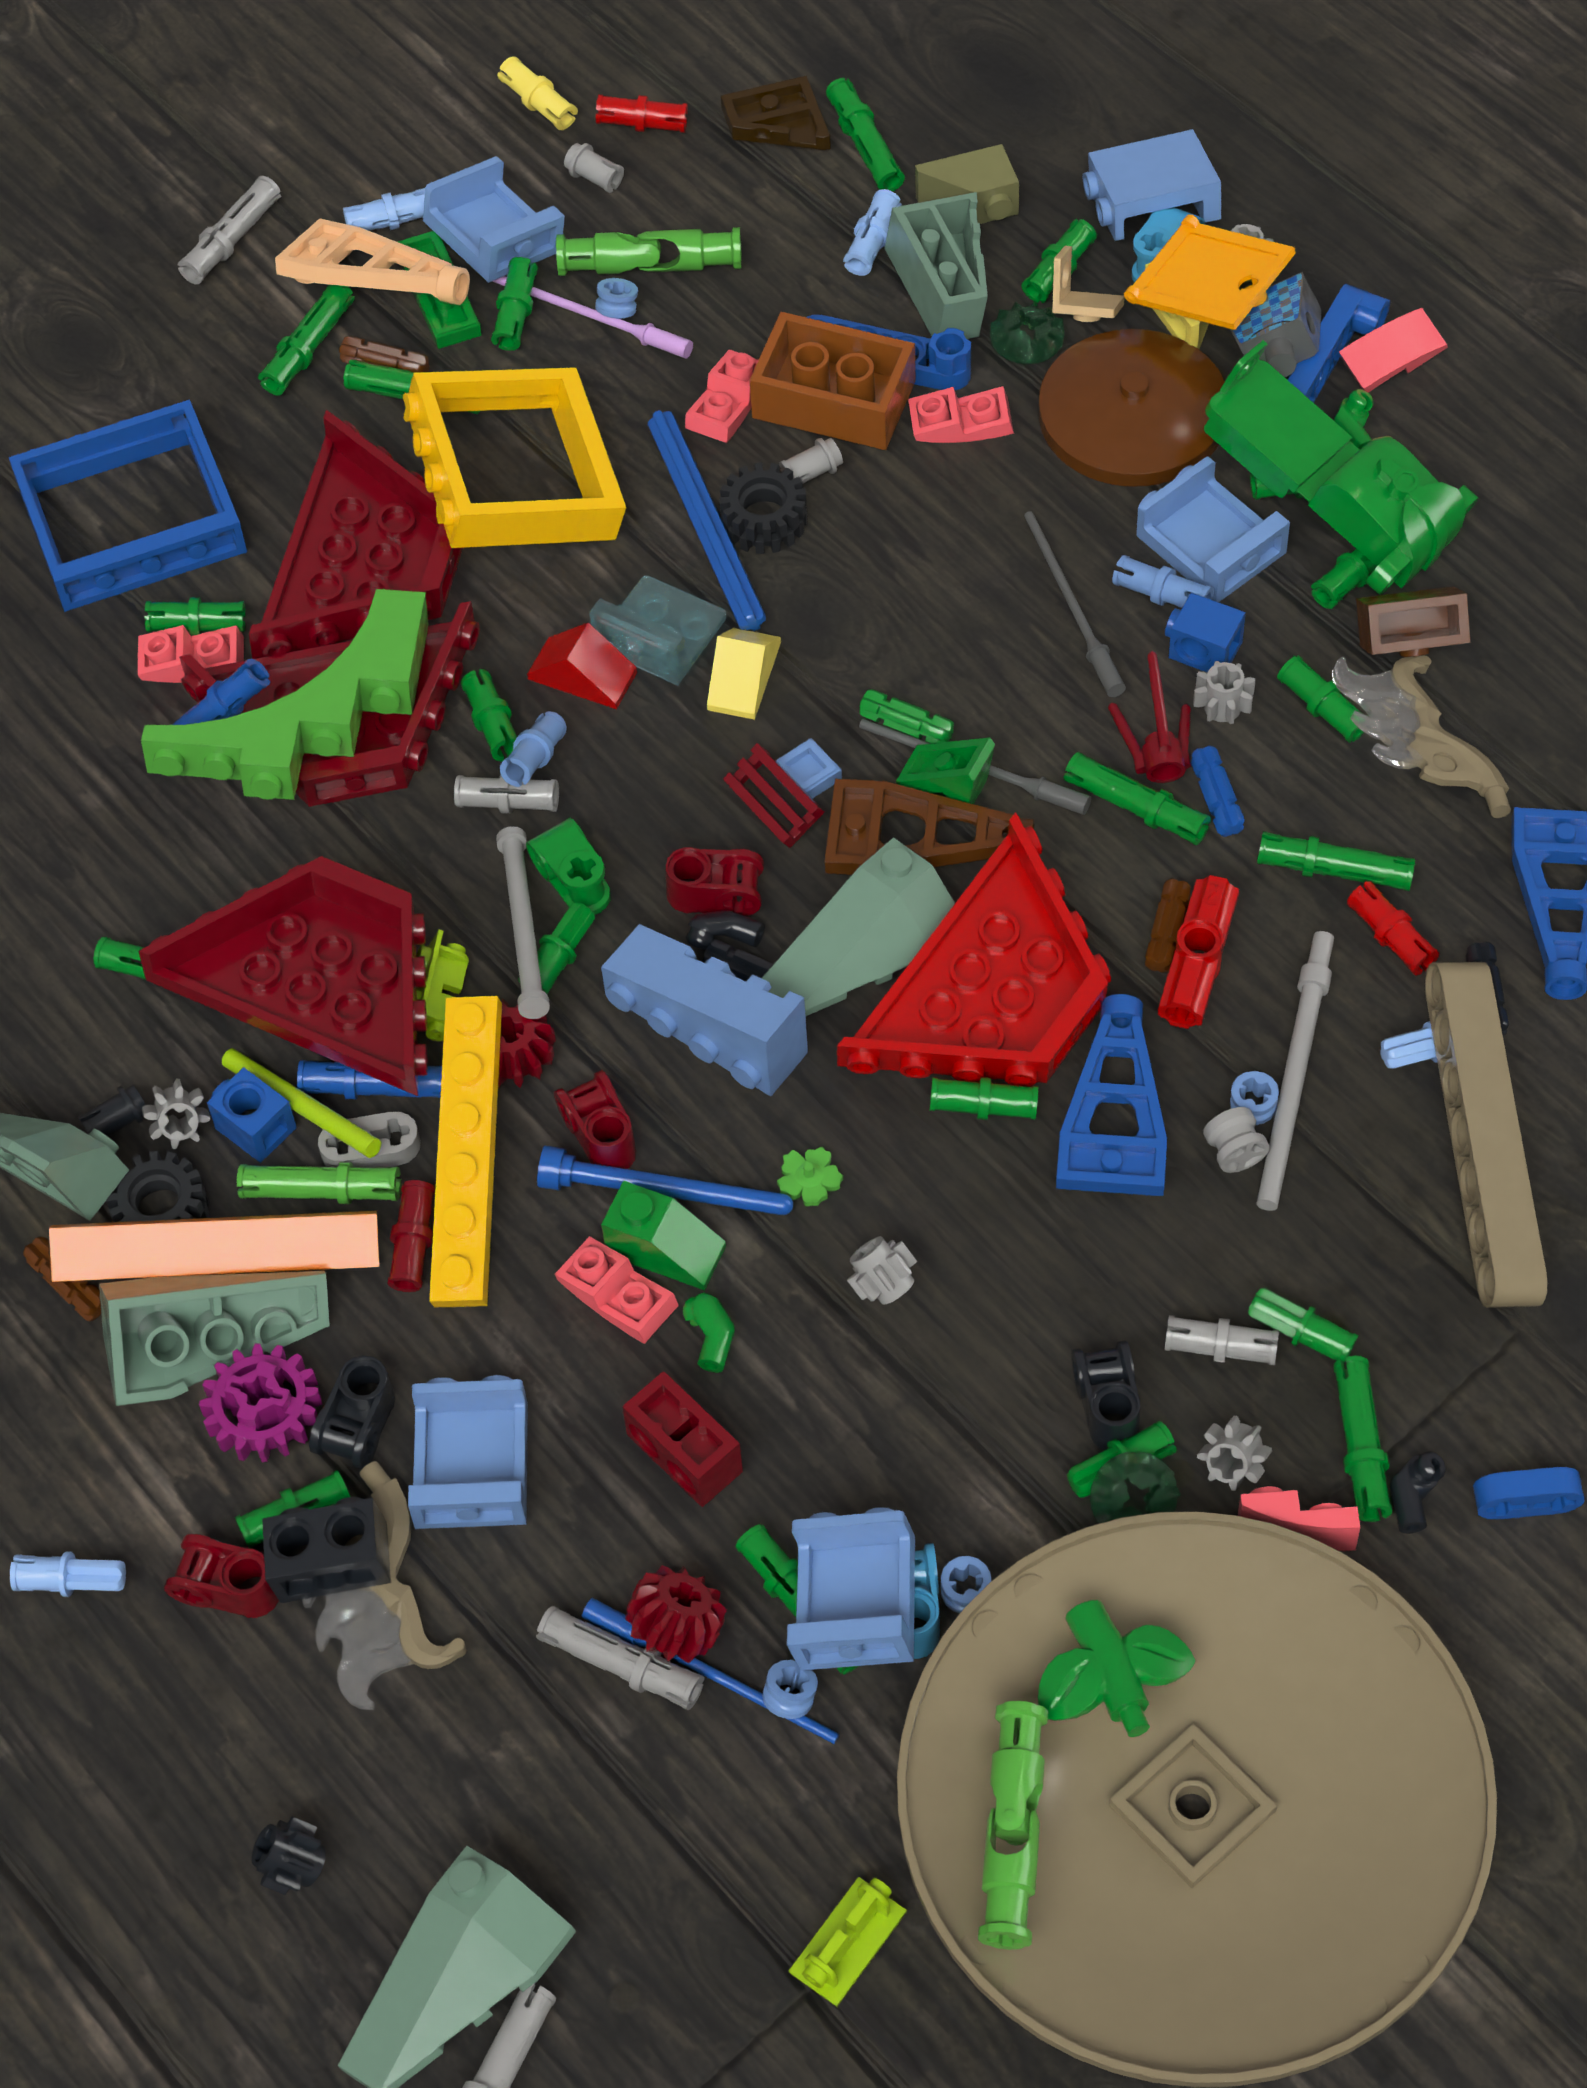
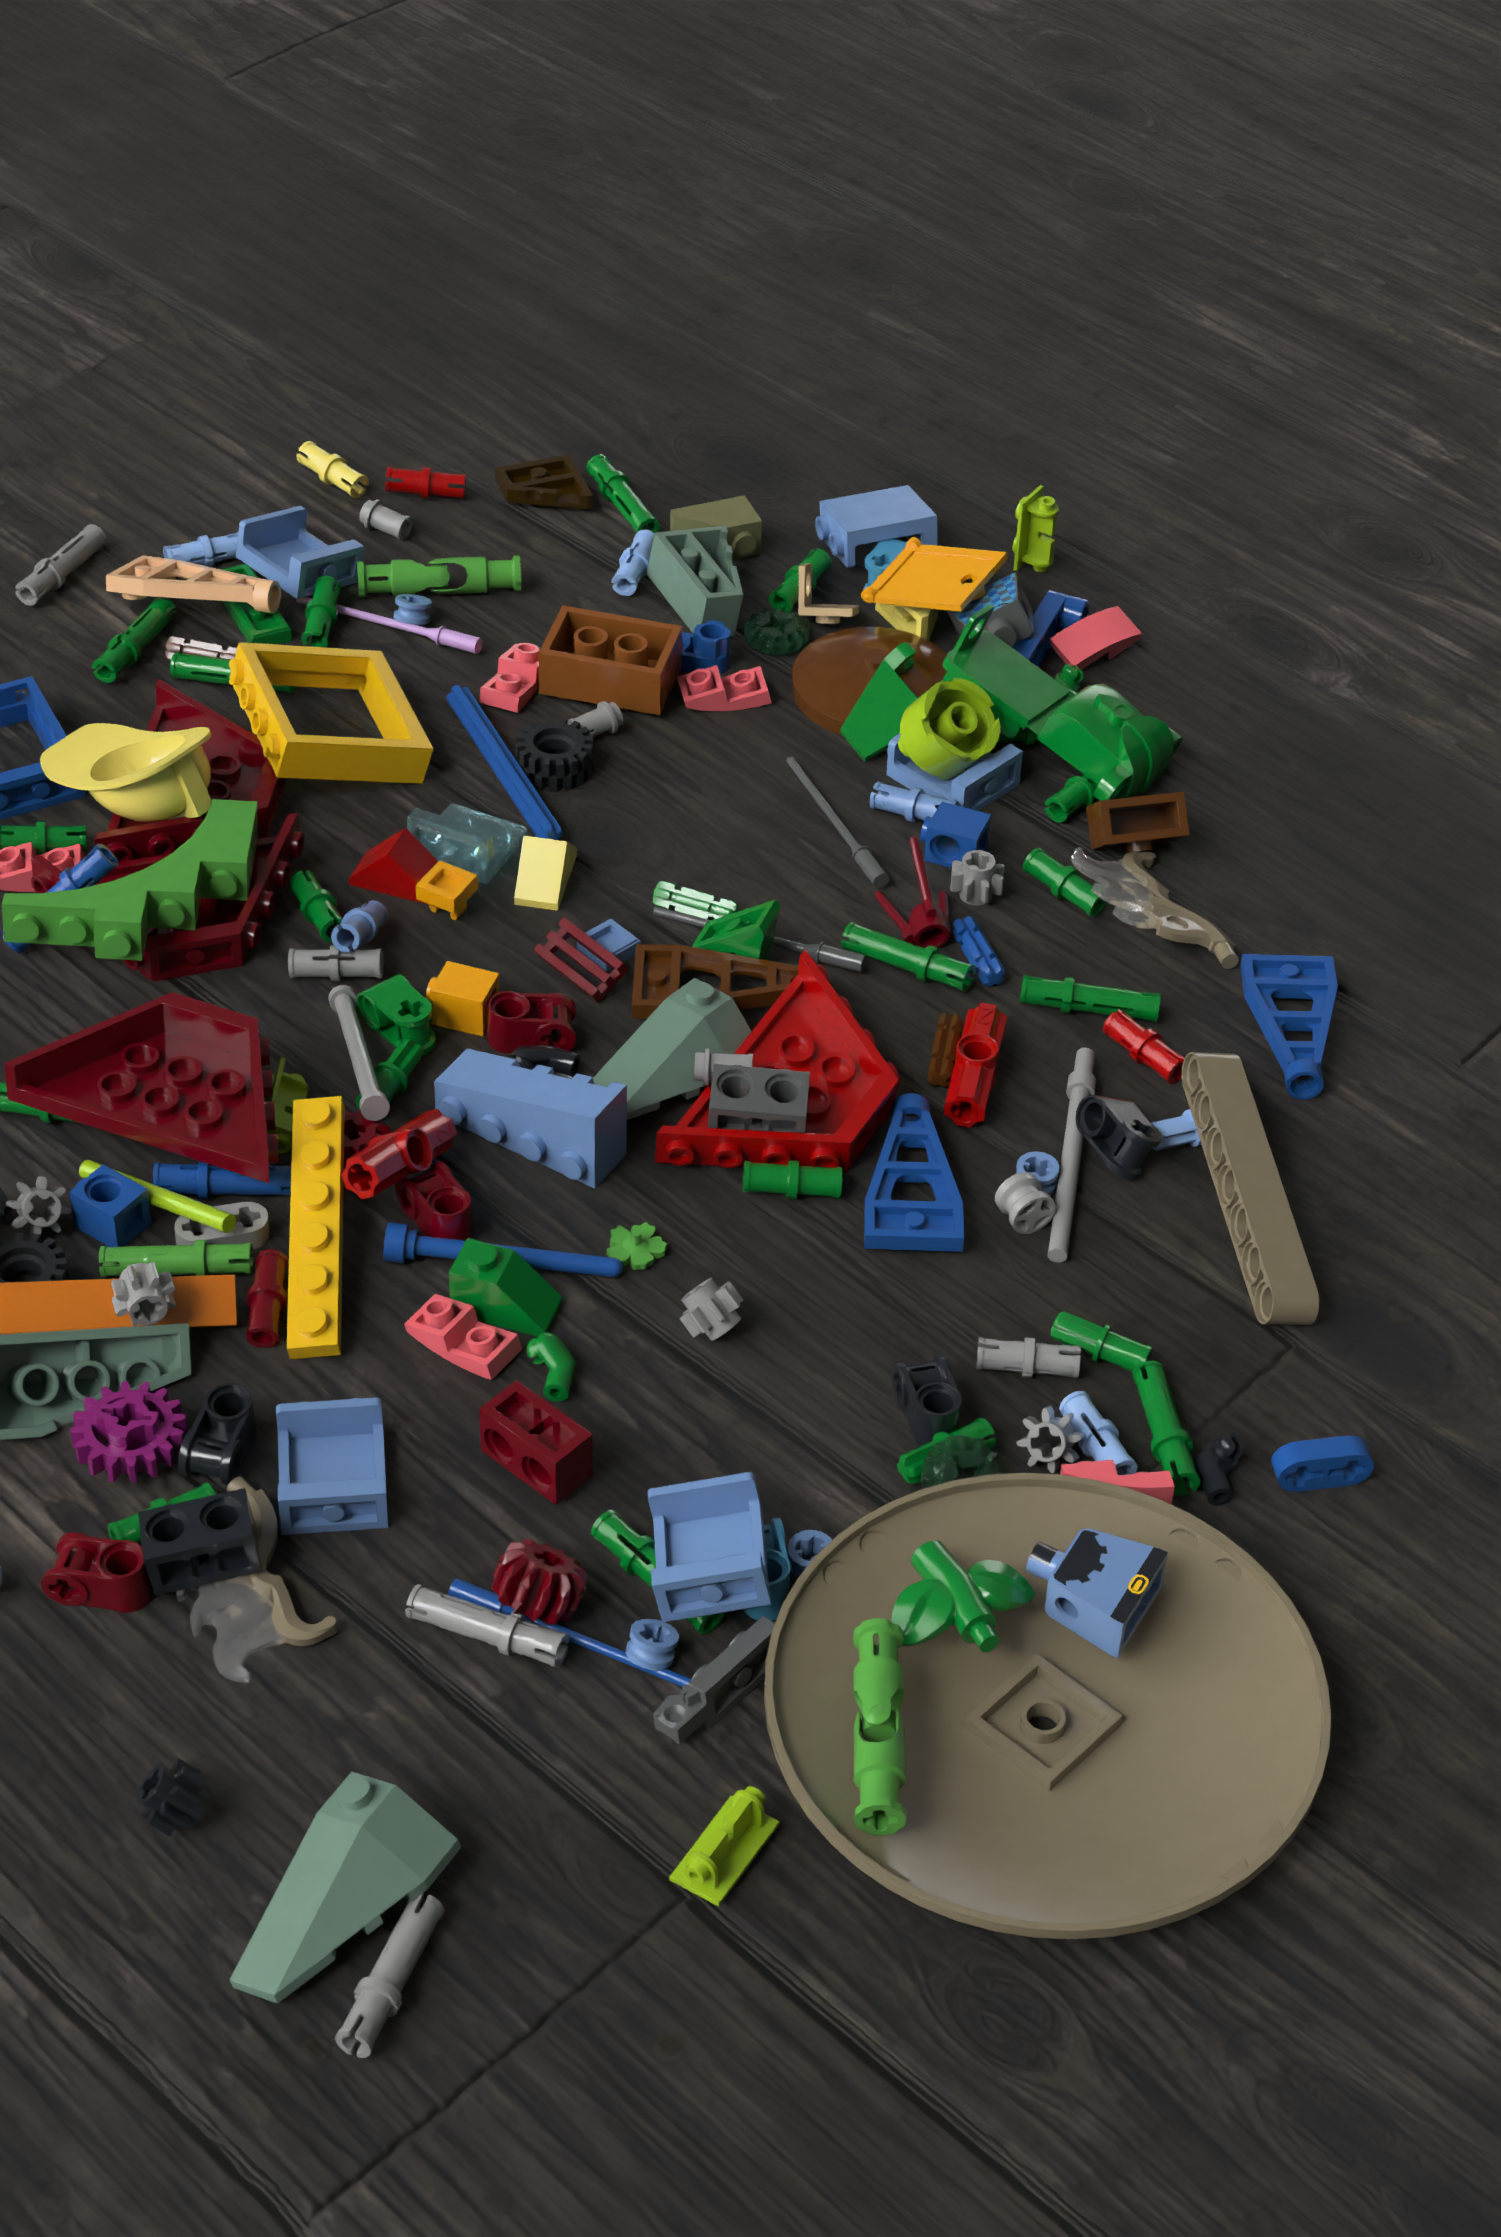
camera: 10 degrees left, 15 degrees down
none -> light yellow piece [40,723,212,822]
none -> light grey gear [111,1262,176,1326]
none -> red piece [341,1109,457,1199]
none -> light orange tile [416,860,478,920]
none -> light orange brick [426,961,500,1037]
none -> dark grey hinge [653,1616,775,1745]
none -> light grey pin [694,1048,753,1086]
none -> dark grey brick [708,1064,810,1133]
none -> green flag [840,642,918,762]
none -> lime brick [898,678,1000,780]
none -> lime hinge [1012,485,1059,572]
none -> medium blue torso [1026,1528,1168,1658]
none -> light blue pin [1059,1391,1138,1476]
none -> black piece [1075,1095,1162,1180]

